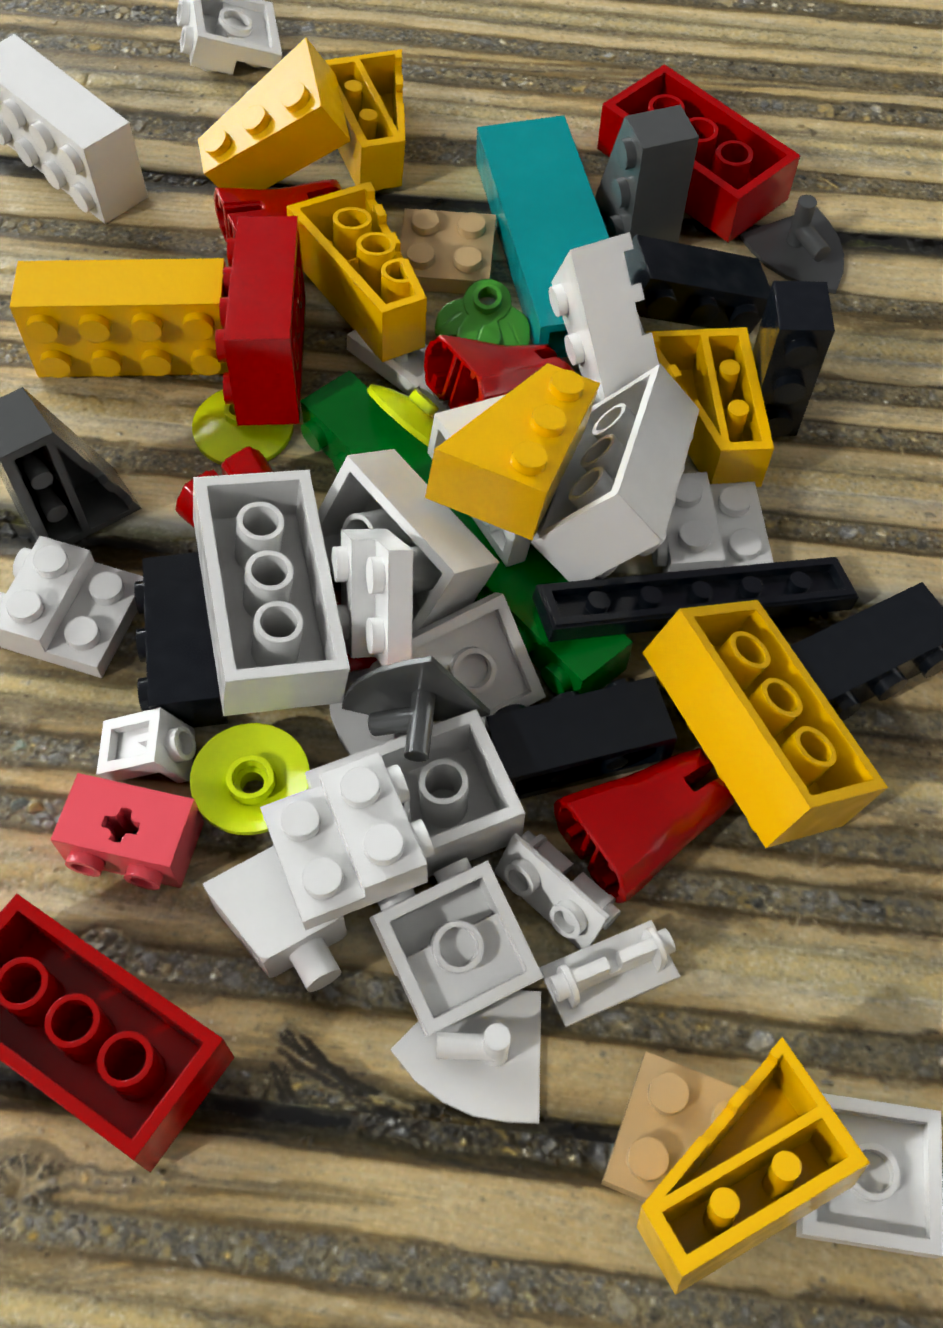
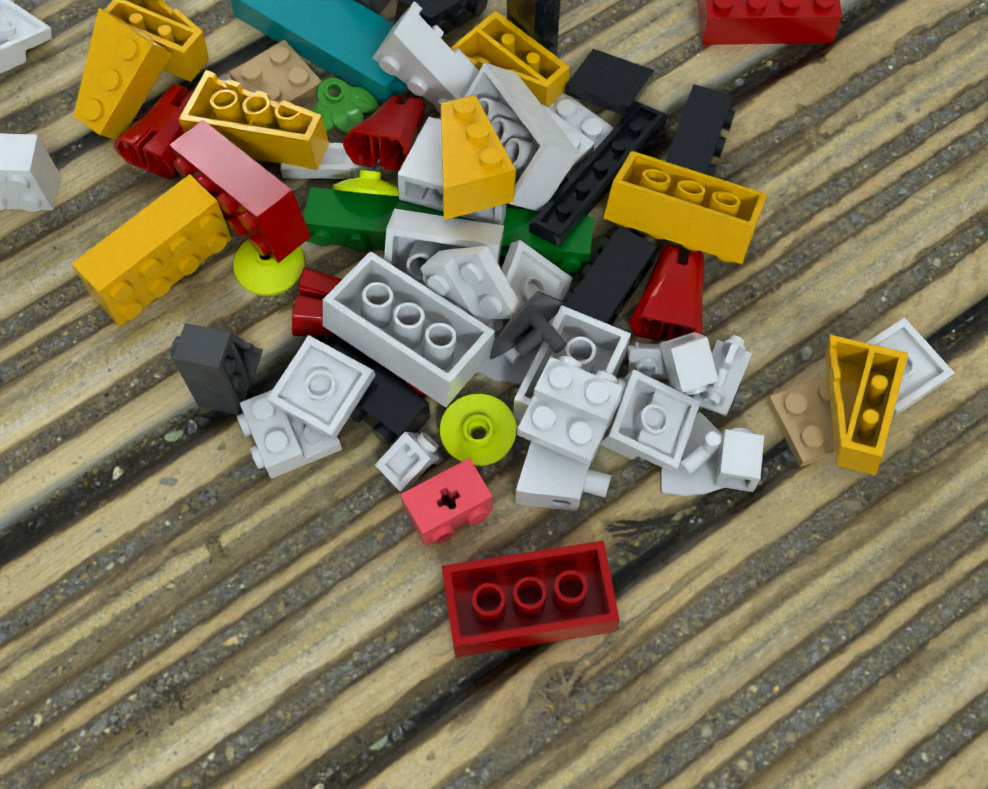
camera: 40 degrees left, 5 degrees up
none -> white plate [267,335,375,440]
none -> black tile [565,49,654,116]
none -> white brick [659,332,719,395]
none -> white brick [715,428,764,492]

